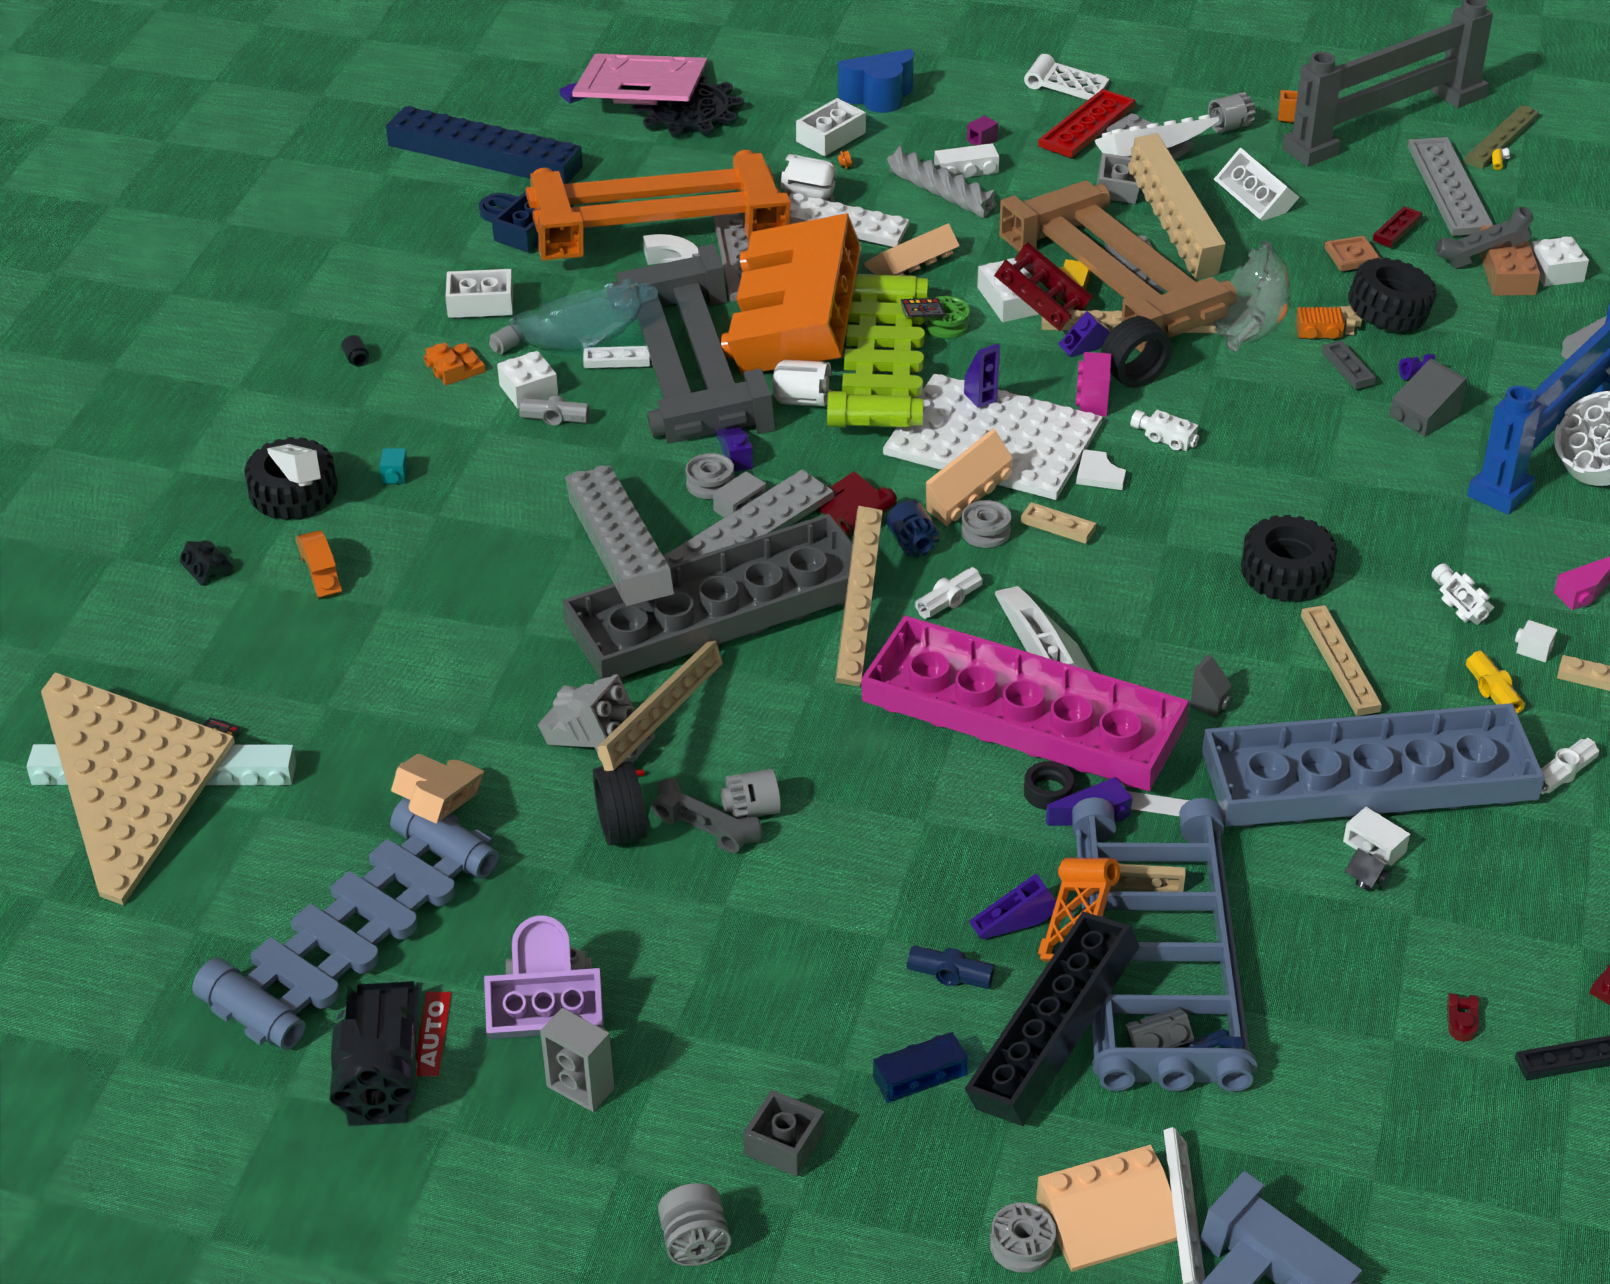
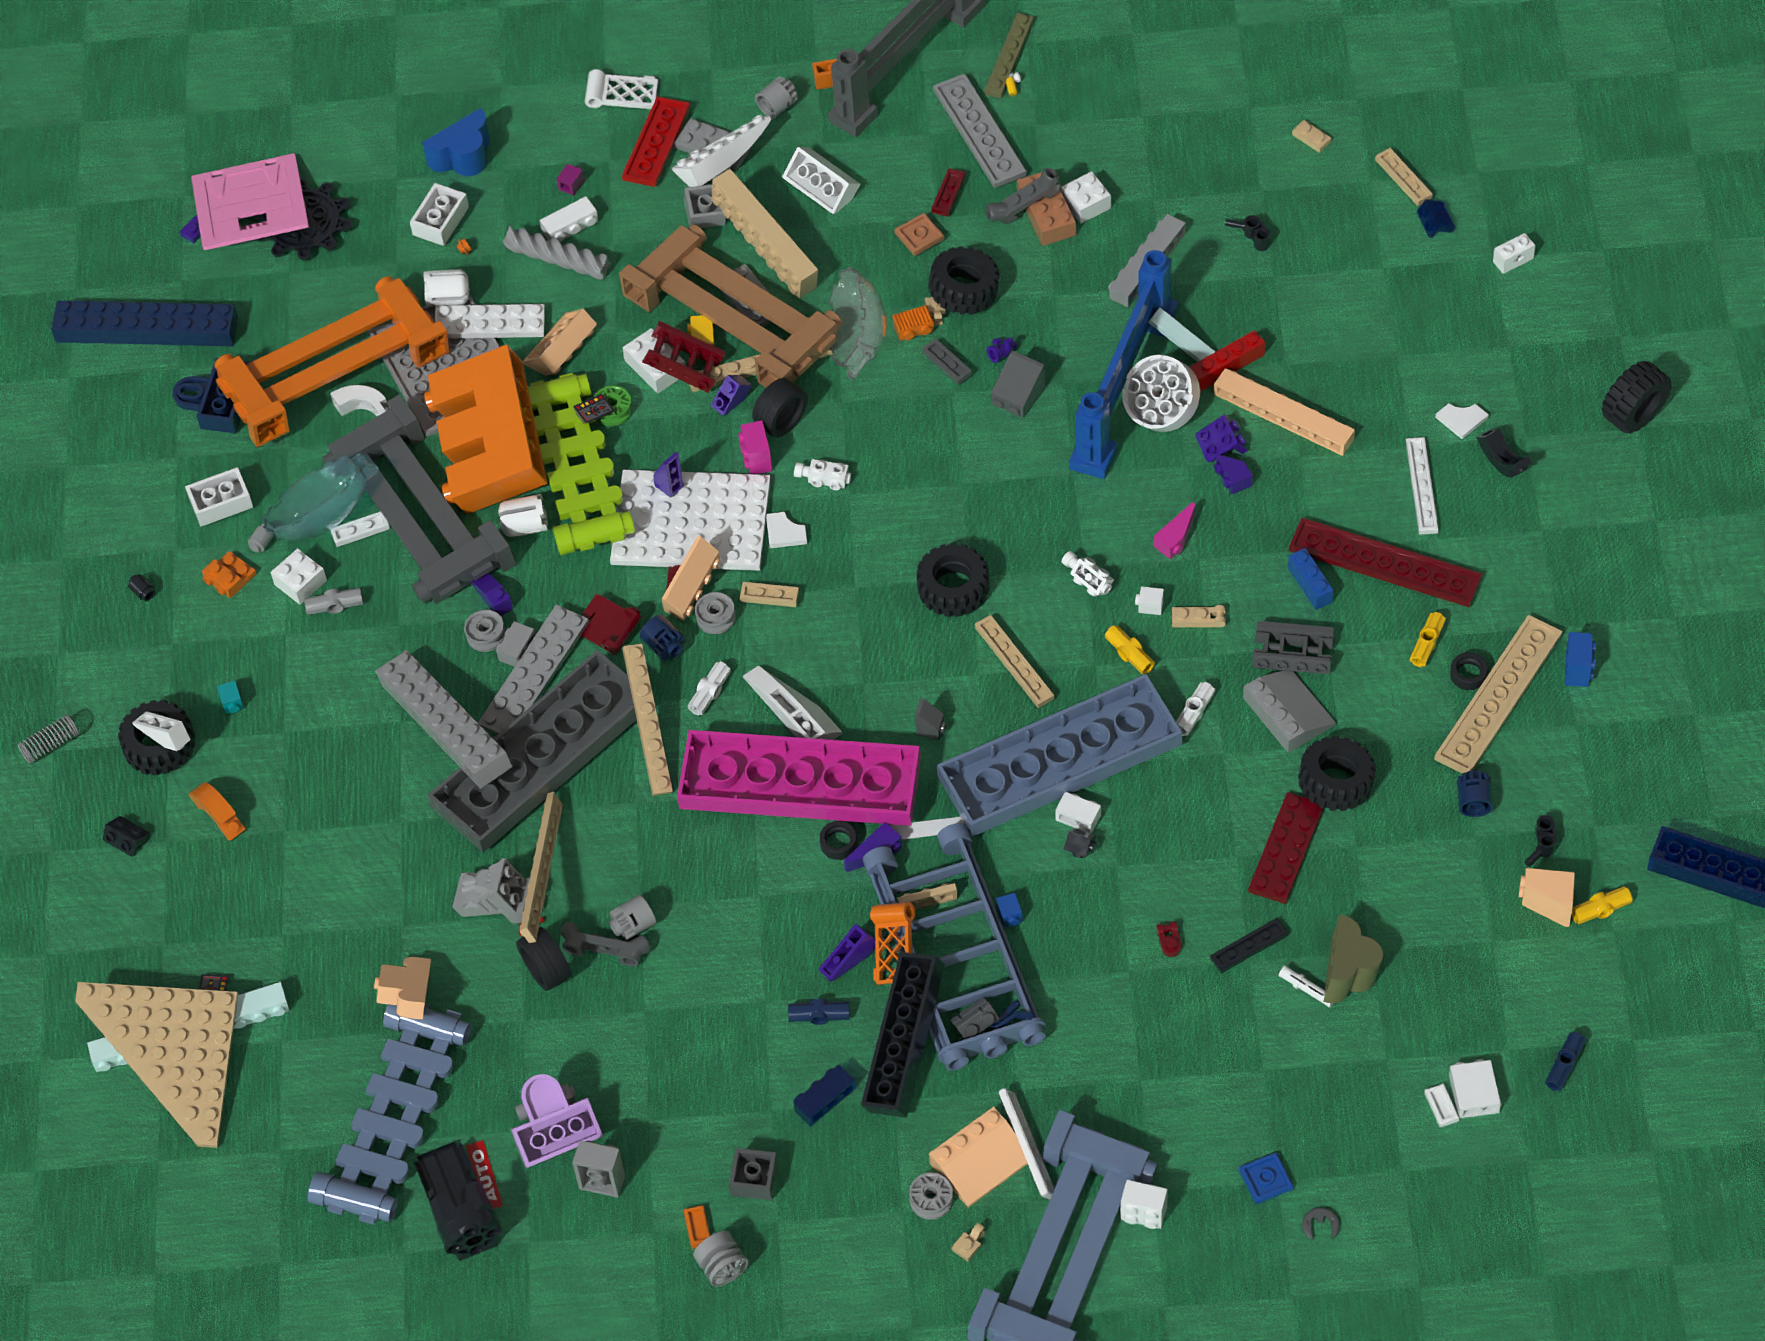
camera: 15 degrees left, 15 degrees up
none -> light grey piece [17,714,79,764]
none -> orange tile [683,1205,710,1249]
none -> blue brick [996,893,1022,928]

